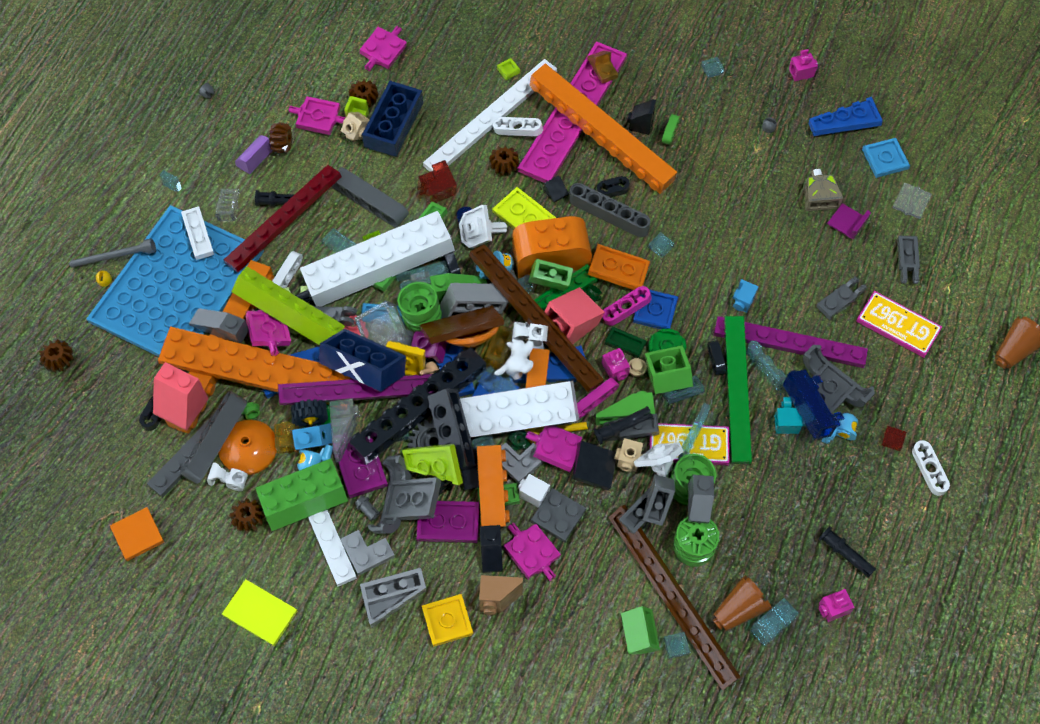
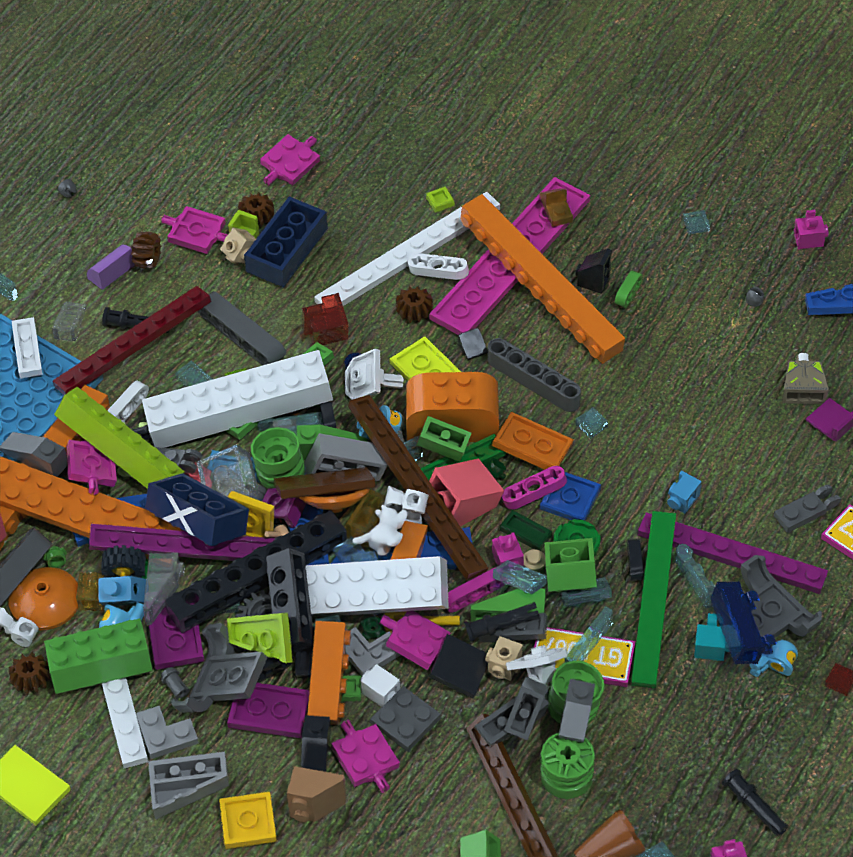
camera: 10 degrees right, 10 degrees down
black beam [596,176,630,198] -> none
none -> clear light blue plate [493,560,547,594]

